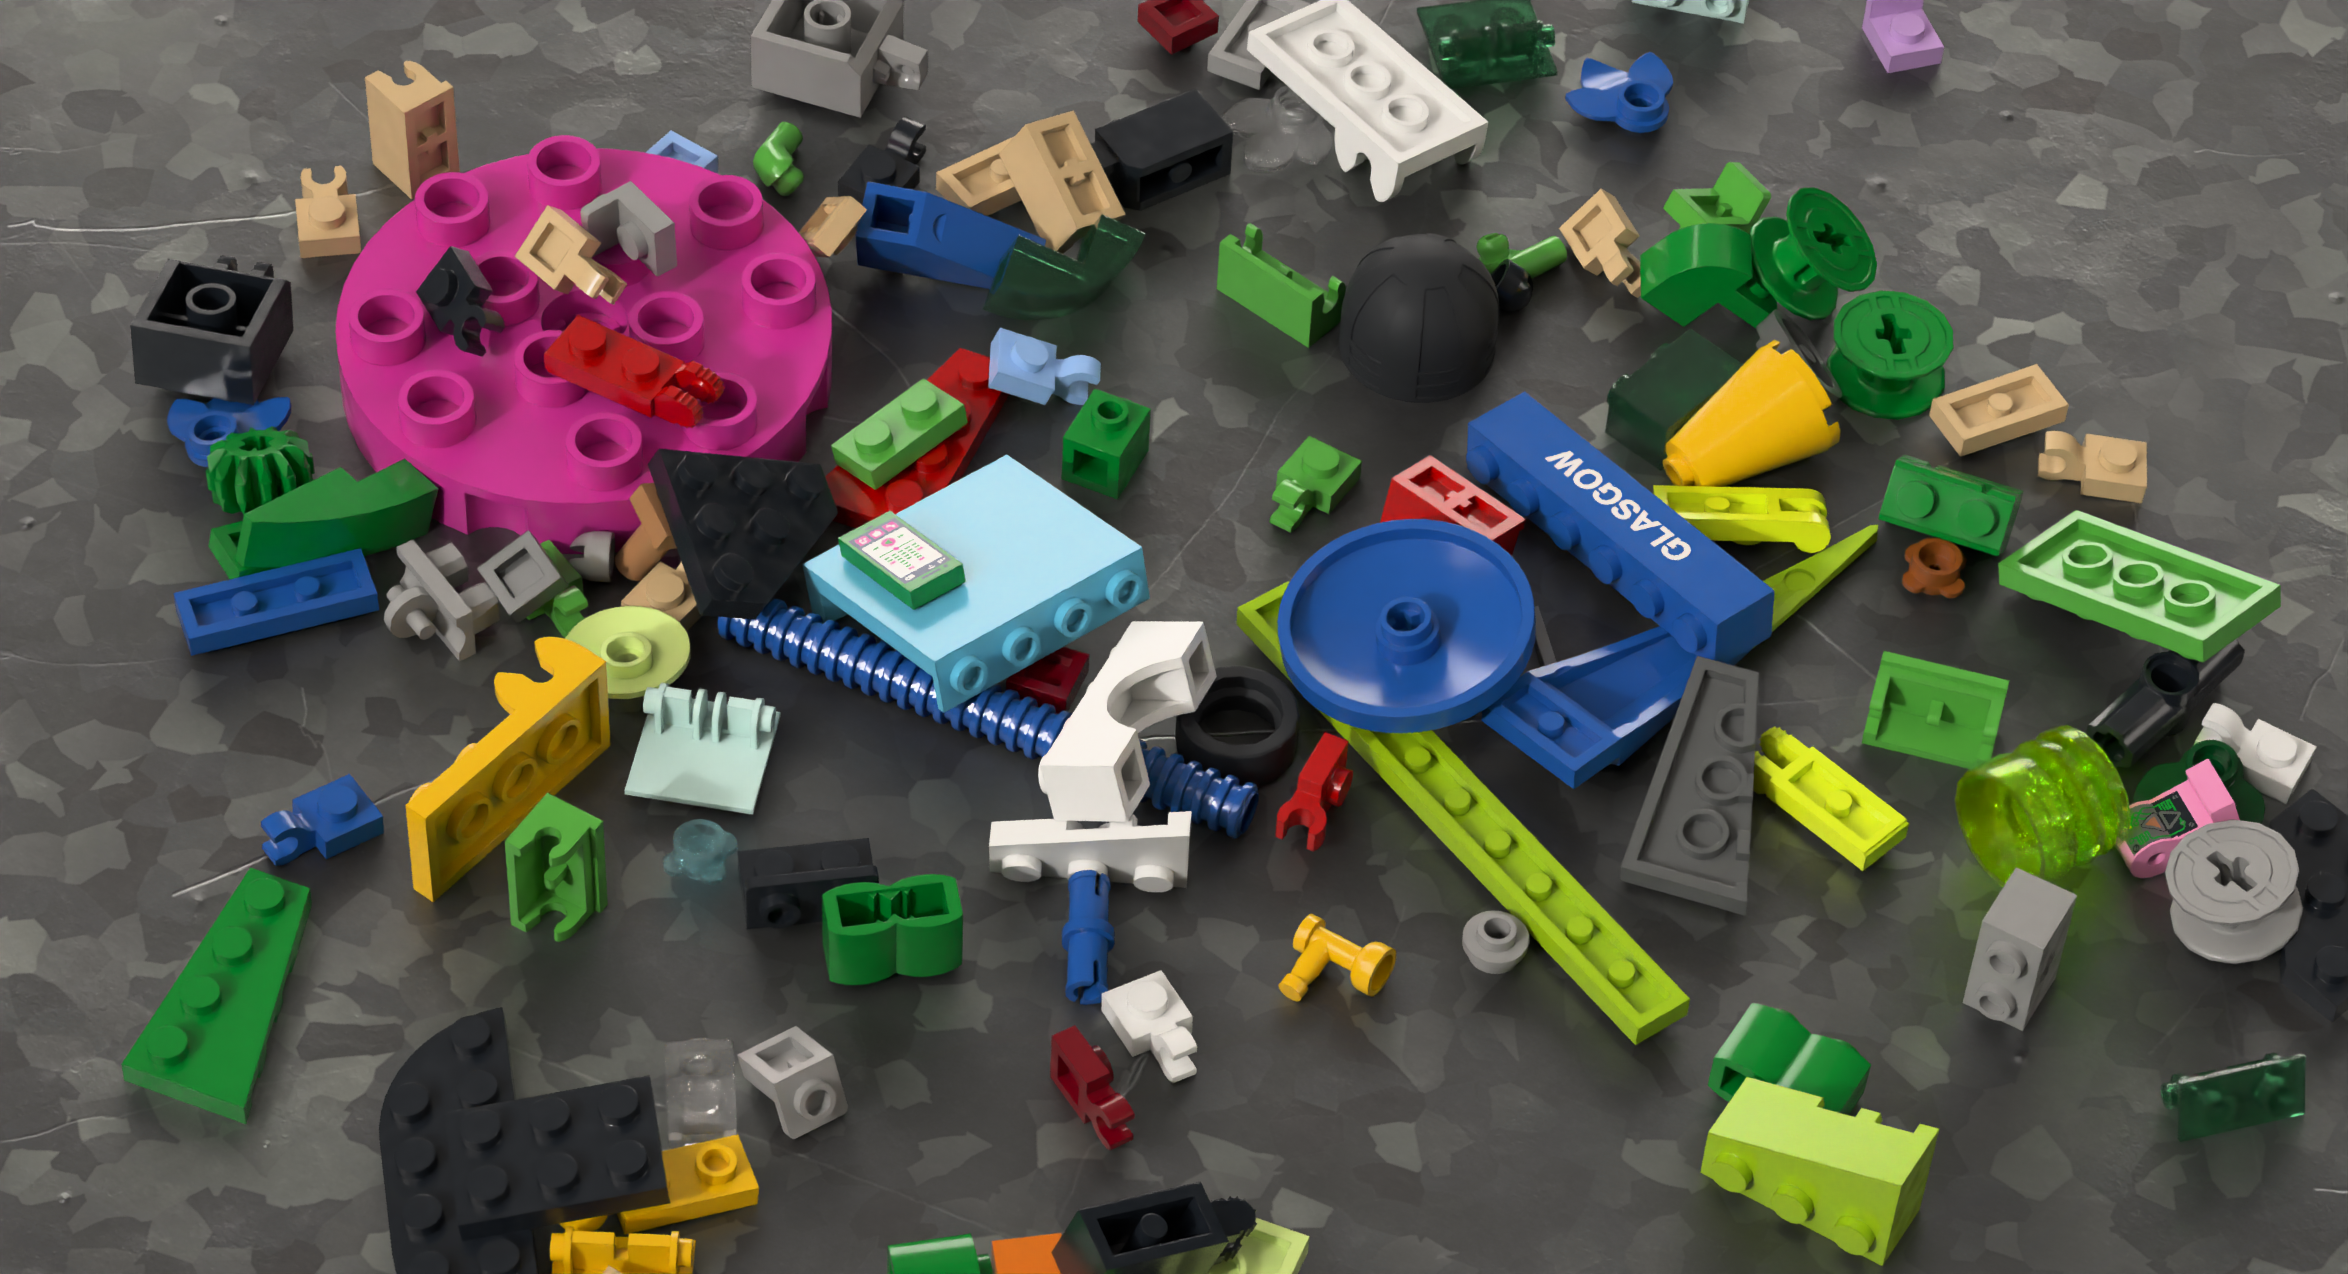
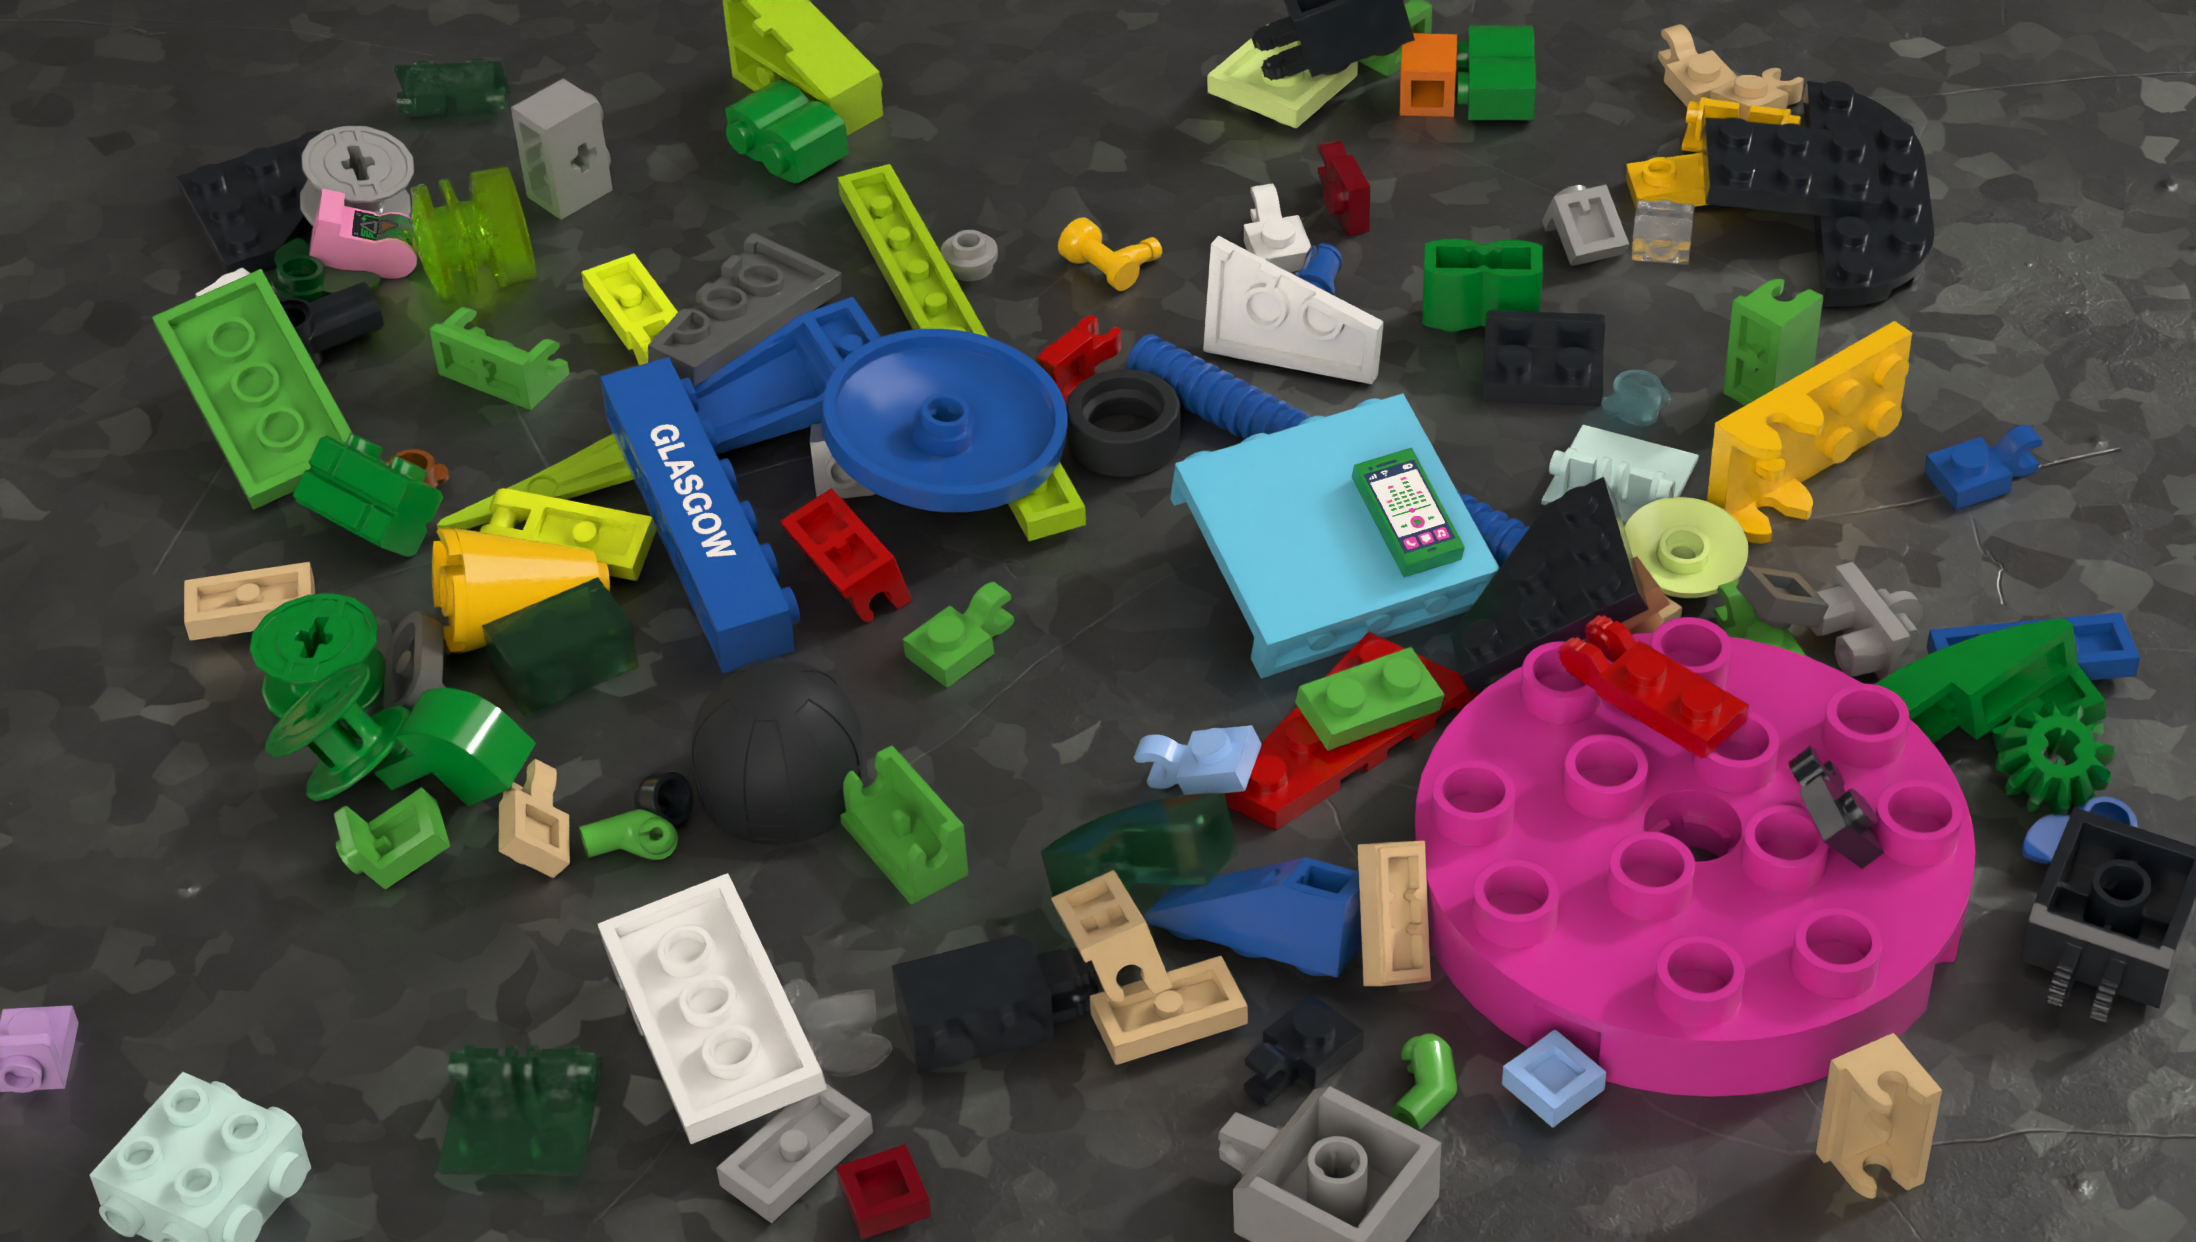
camera: 160 degrees left, 5 degrees down
green wing [121,867,312,1124] -> none
tan plate [295,166,361,258] -> none
tan plate [515,205,627,305] -> none
light grey bracket [581,181,677,277] -> none
white arch [1038,621,1217,822] -> none
green brick [1061,388,1151,500] -> none
blue plate [1565,52,1673,133] -> none
tan plate [2038,431,2147,503] -> none

